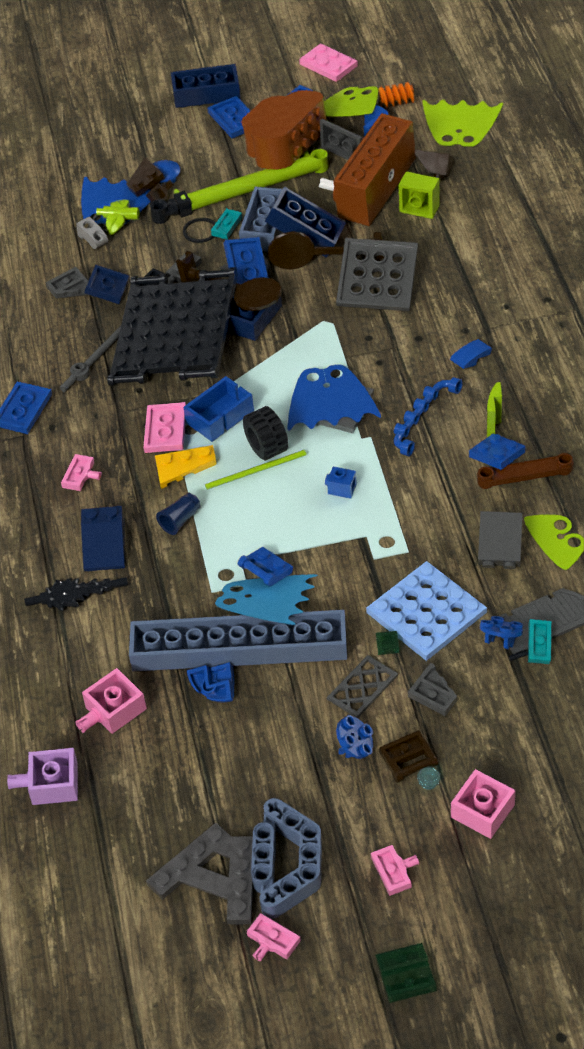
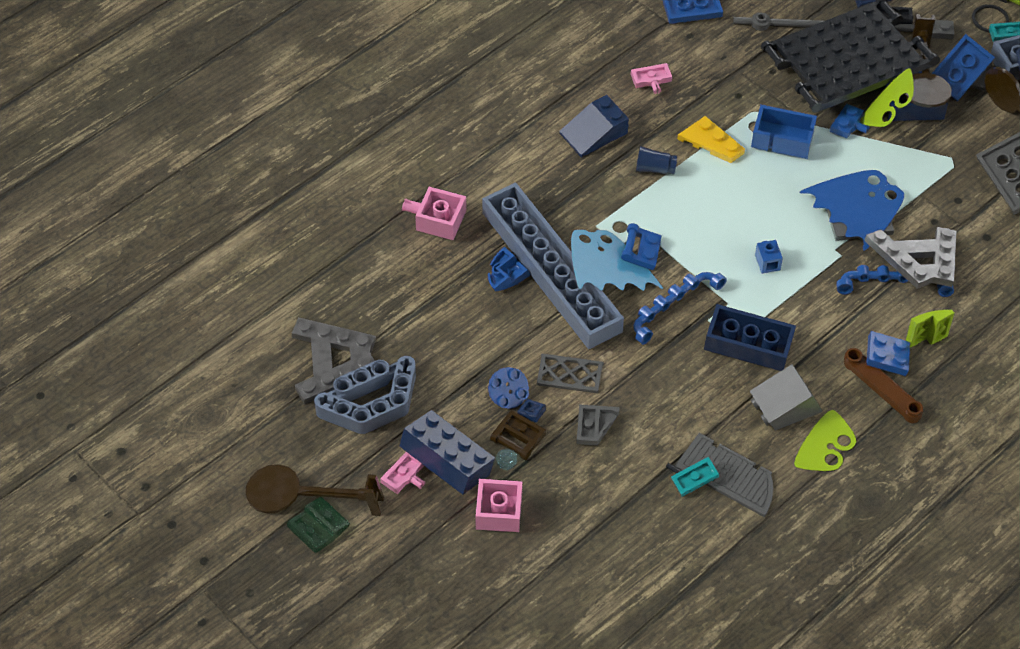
camera: 55 degrees right, 5 degrees up
lavender brick [7,748,78,805] -> none
black piece [24,577,128,611] -> none
bright pink plate [143,402,186,453] -> none
lime axle [205,450,306,490] -> none
black tyre [243,406,288,461] -> none
bright pink plate [247,913,300,961] -> none
light blue piece [366,561,487,661] -> none
clear green plate [376,631,400,655] -> none
blue slope [450,339,492,369] -> none
blue plate [480,616,523,649] -> none
none -> dark brown piece [245,464,384,516]
none -> dark blue brick [399,410,495,495]
none -> dark blue tile [517,399,546,423]
none -> blue bar [633,272,727,345]
none -> dark blue brick [704,304,796,371]
none -> blue plate [830,104,869,139]
none -> lime piece [860,68,914,127]
none -> flat silver plate [865,227,956,289]

